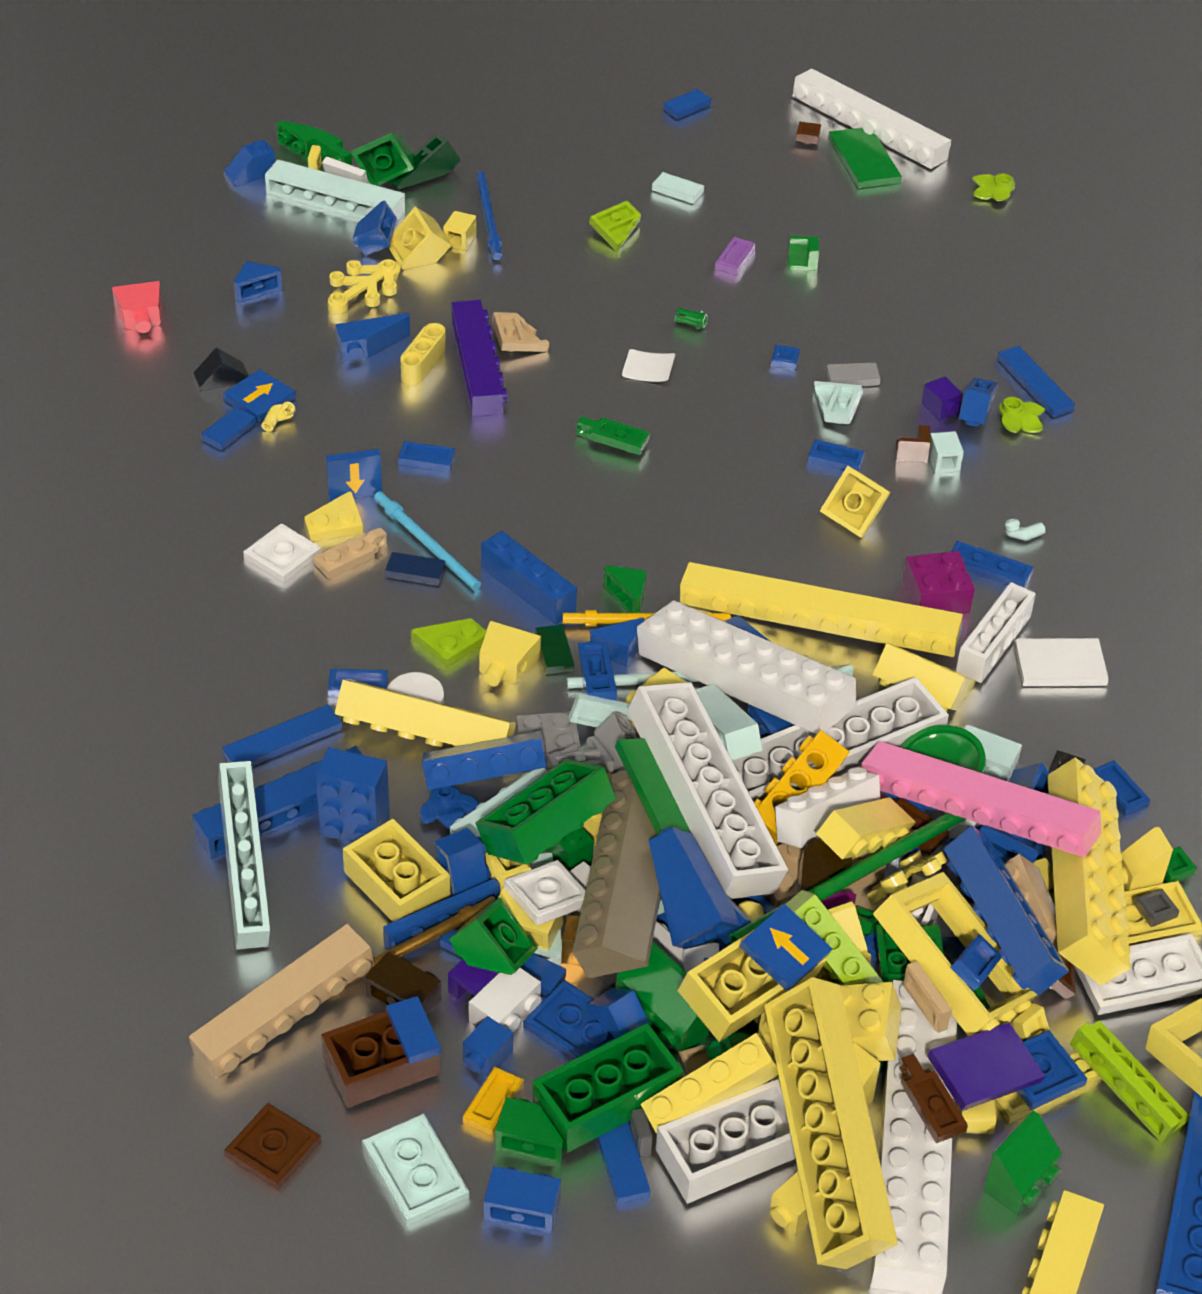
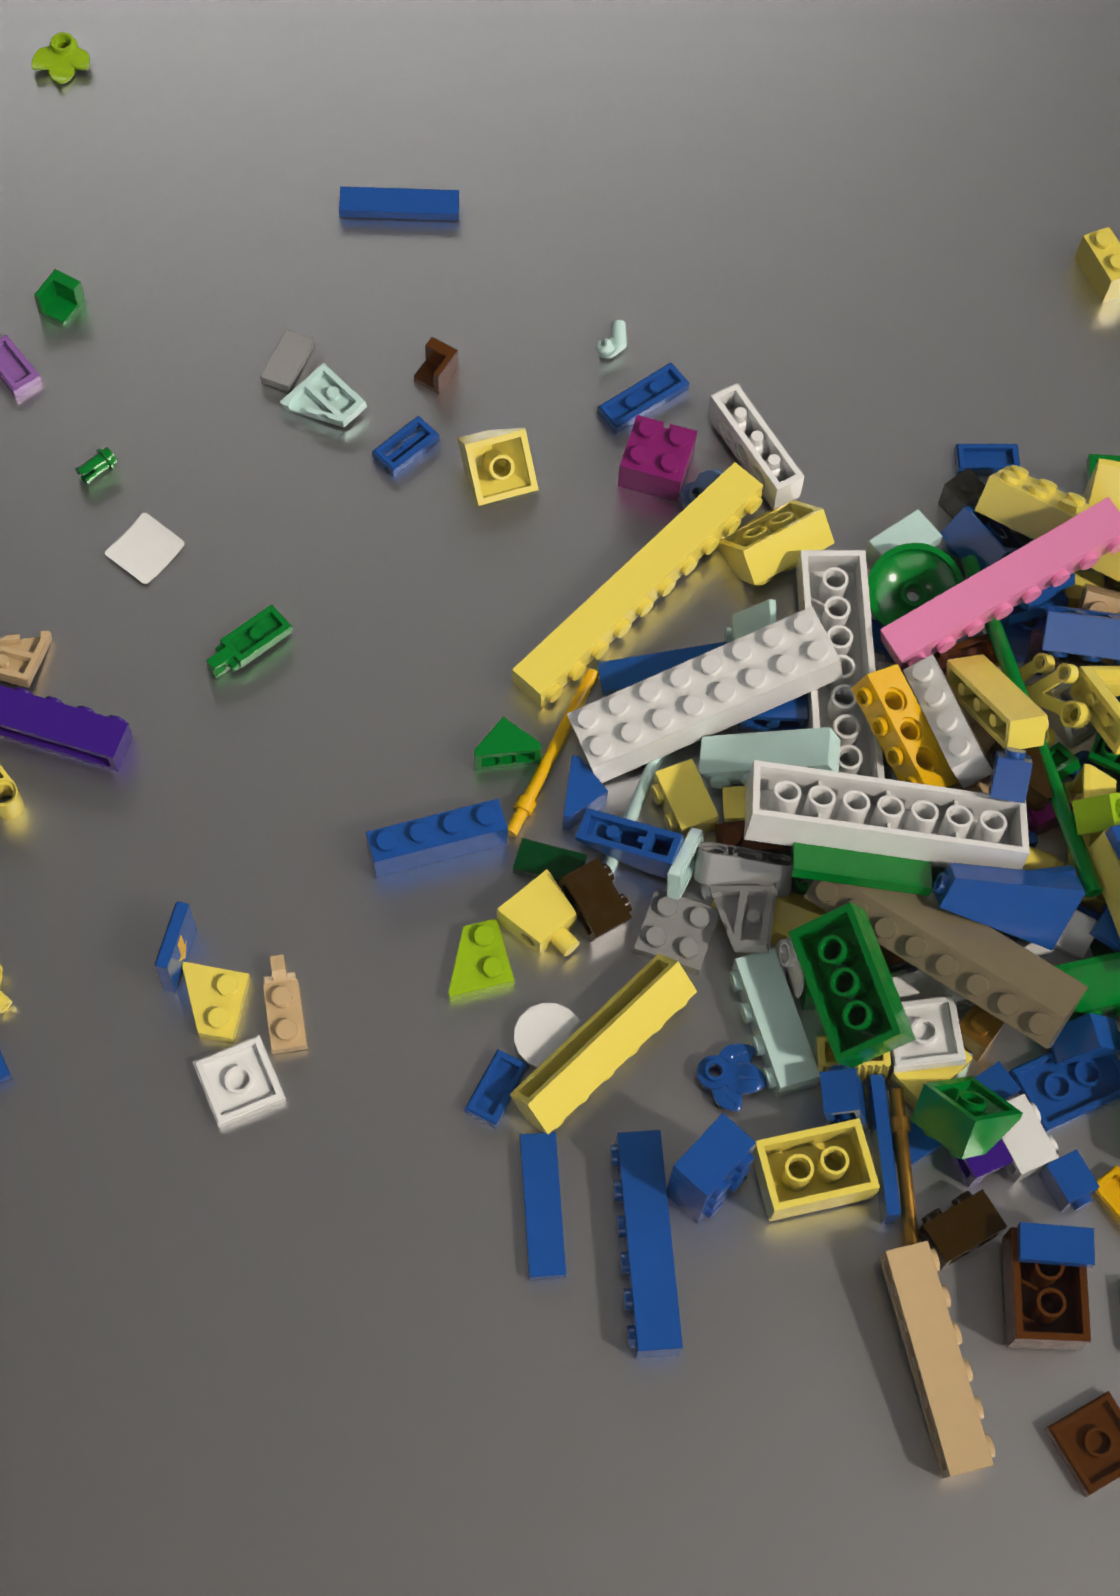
camera: 65 degrees left, 20 degrees up
light aqua brick [218,761,270,950] -> none
medium azure bar [374,491,481,591] -> none
dark blue tile [385,552,446,586] -> none
blue tile [398,441,455,472] -> none
blue brick [422,731,547,790] -> none
blue tile [771,345,800,371] -> none
dark purple brick [921,377,963,421] -> none
light aqua brick [928,431,964,473] -> none
blue slope [959,377,998,427] -> none
lime plate [999,397,1045,433] -> none
white tile [1014,638,1109,686] -> none
none -> dark brown brick [557,858,632,942]
none -> blue brick [988,747,1033,804]

